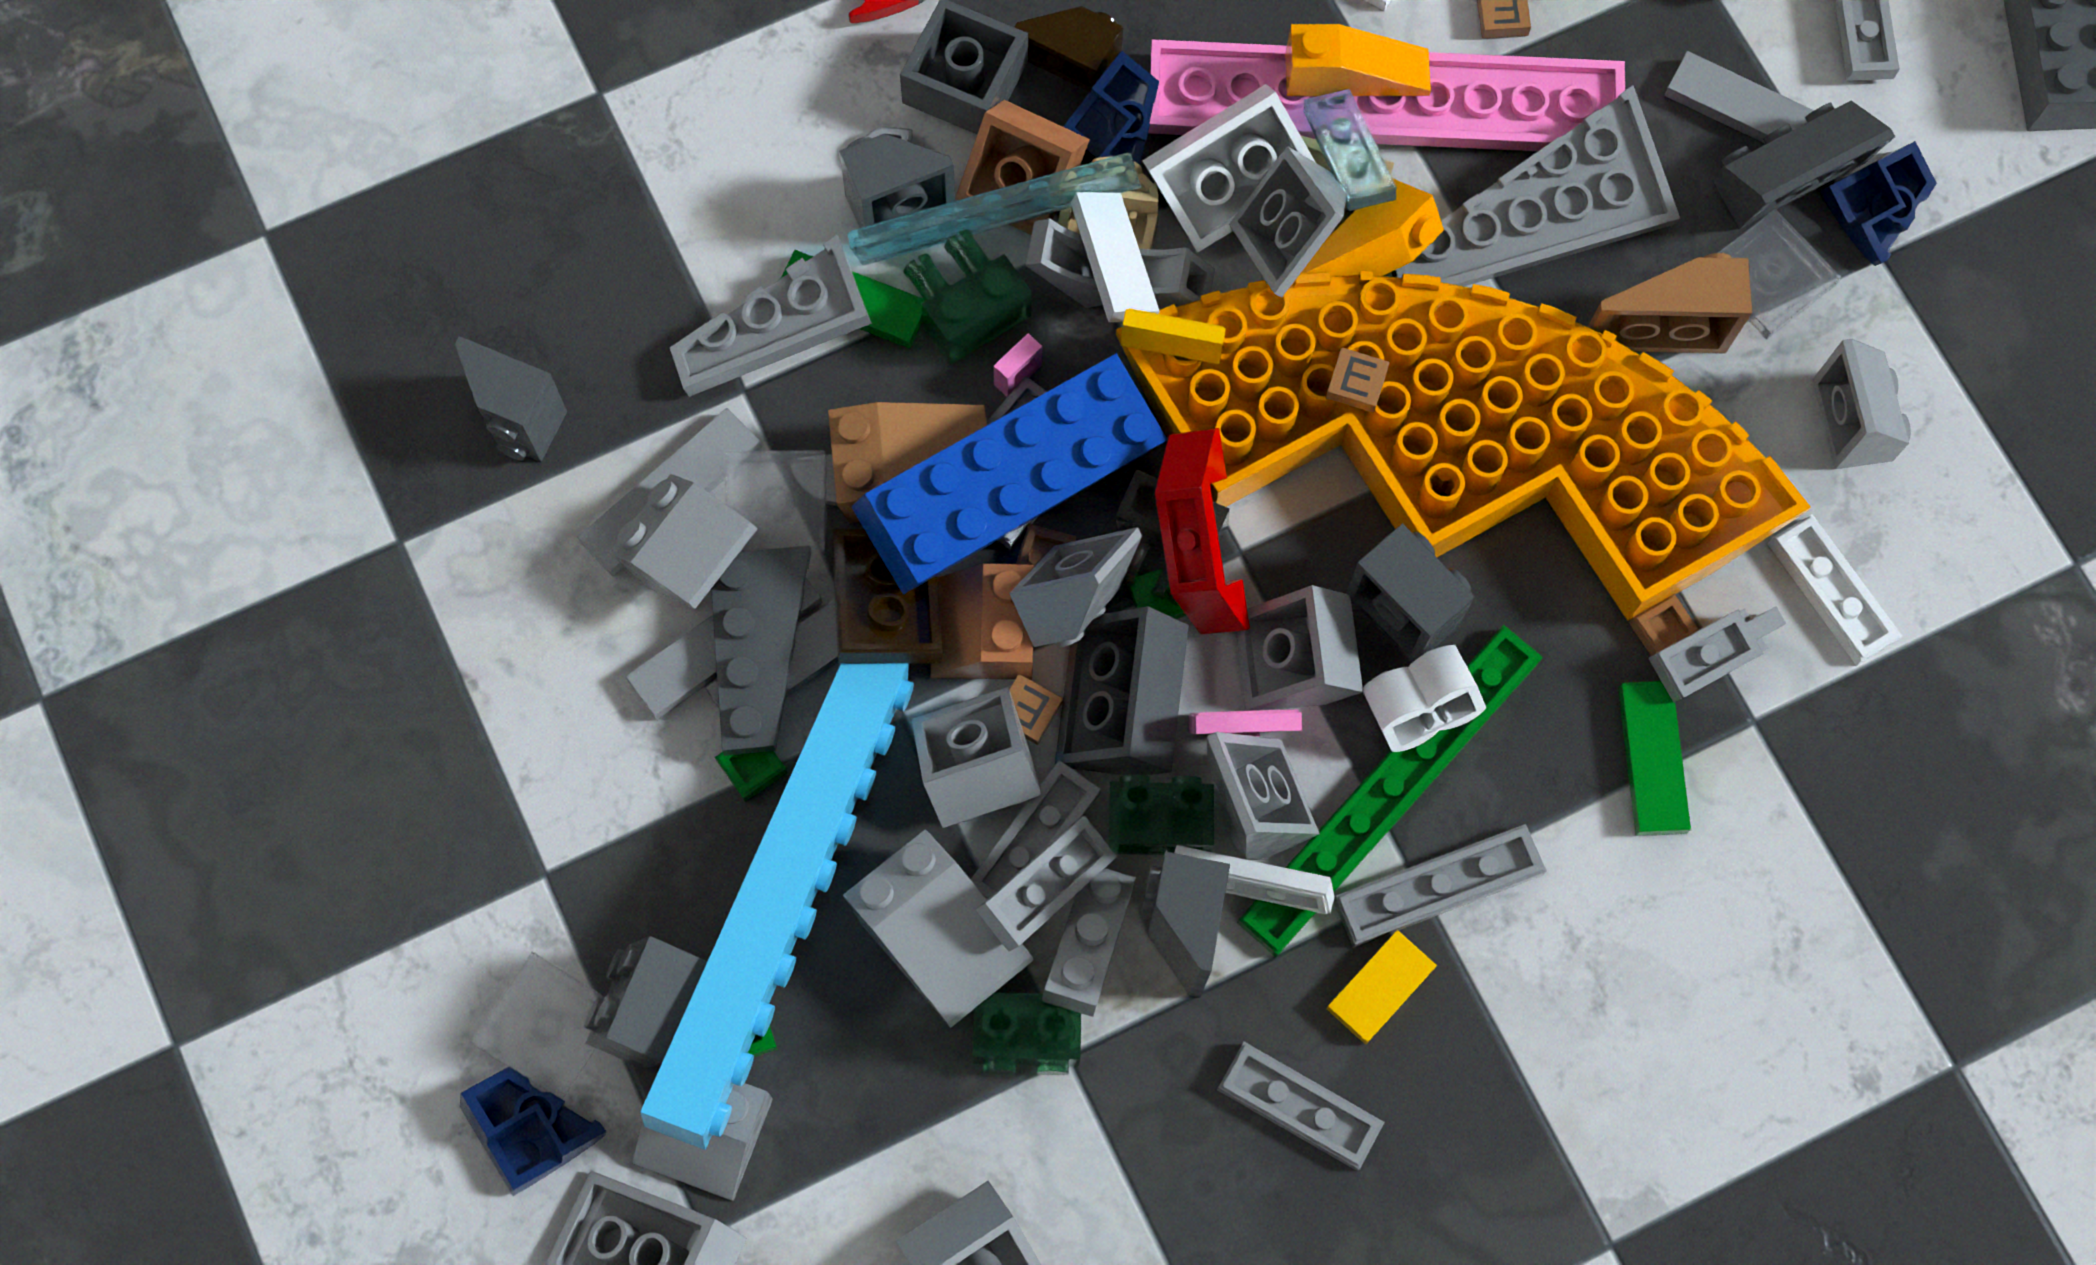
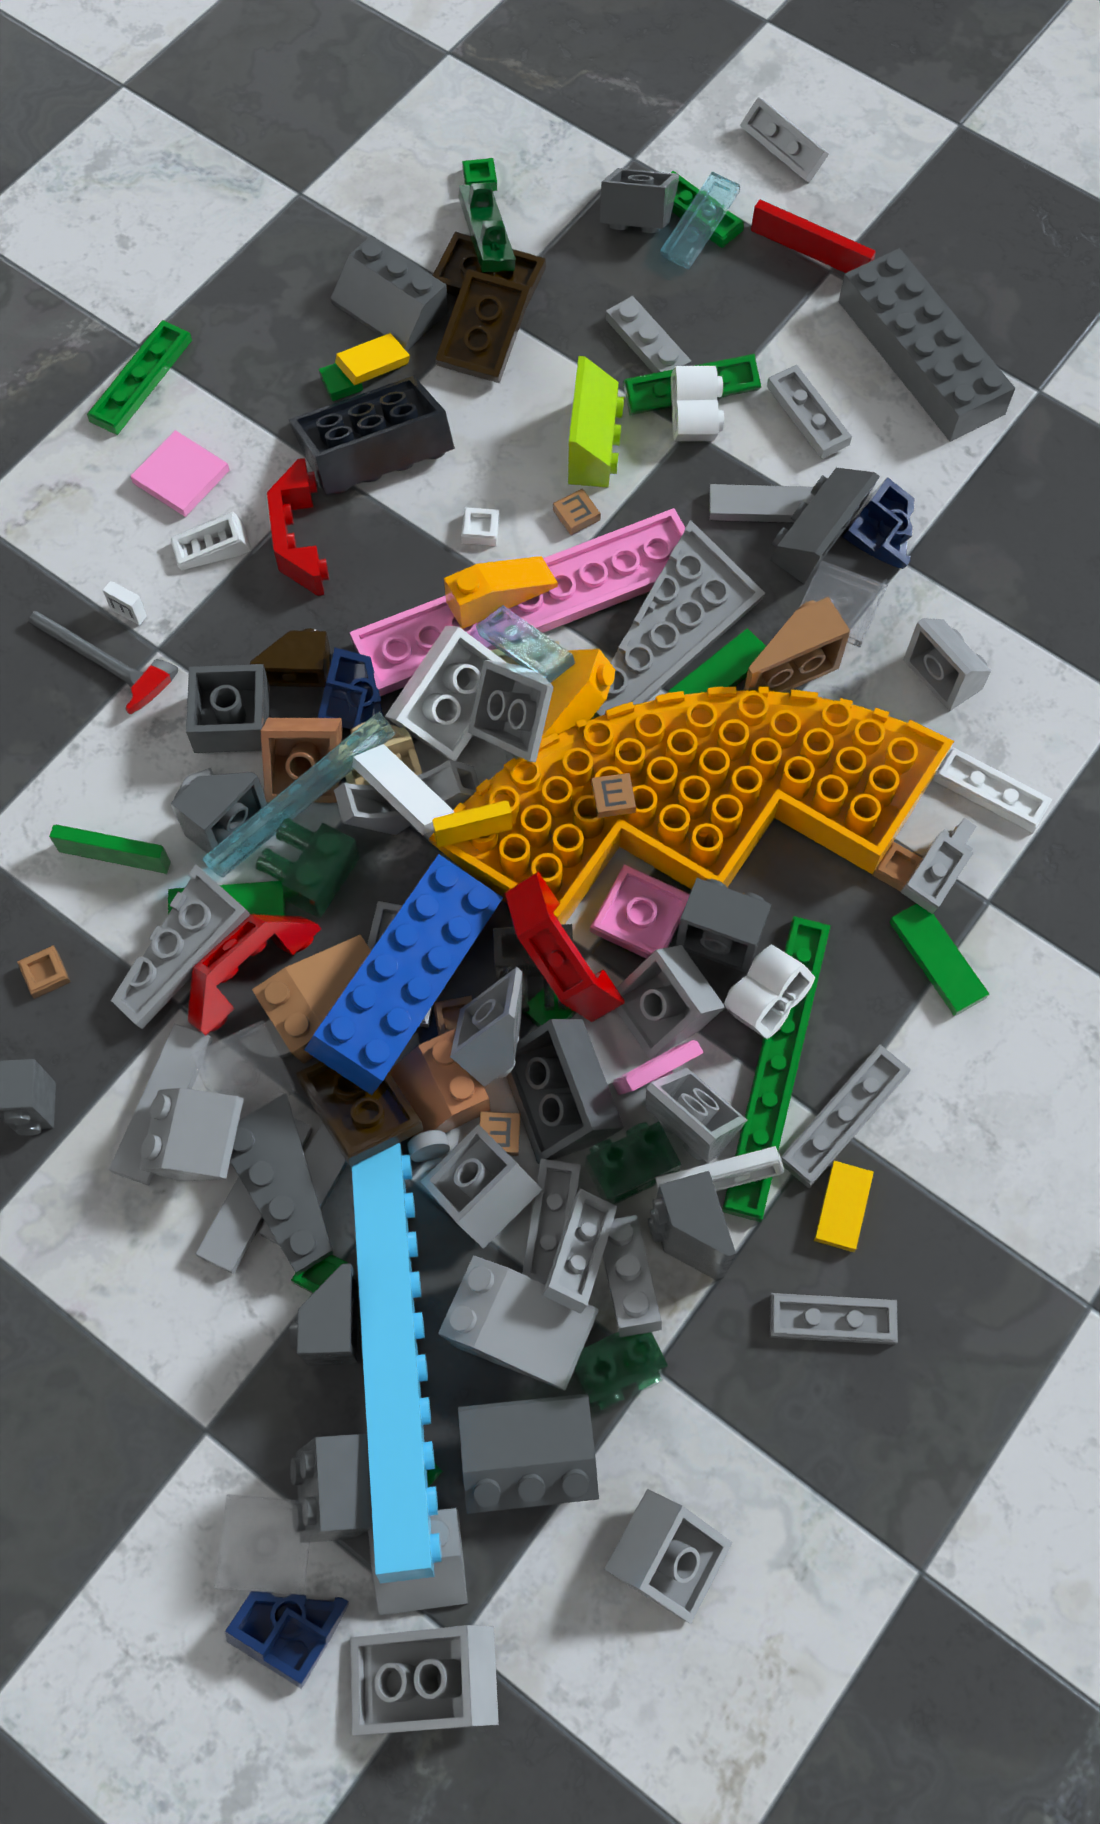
camera: 25 degrees left, 5 degrees down
bright pink tile [993,333,1042,397] -> none
none -> medium nougat tile [17,945,71,999]
none -> green tile [49,824,171,874]
none -> red slope [187,914,321,1036]
none -> dark grey slope [290,1264,359,1366]
none -> light grey tile [407,1130,450,1162]
none -> dark grey slope [458,1393,599,1514]
none -> bright pink plate [590,864,690,959]
none -> green tile [668,628,766,695]

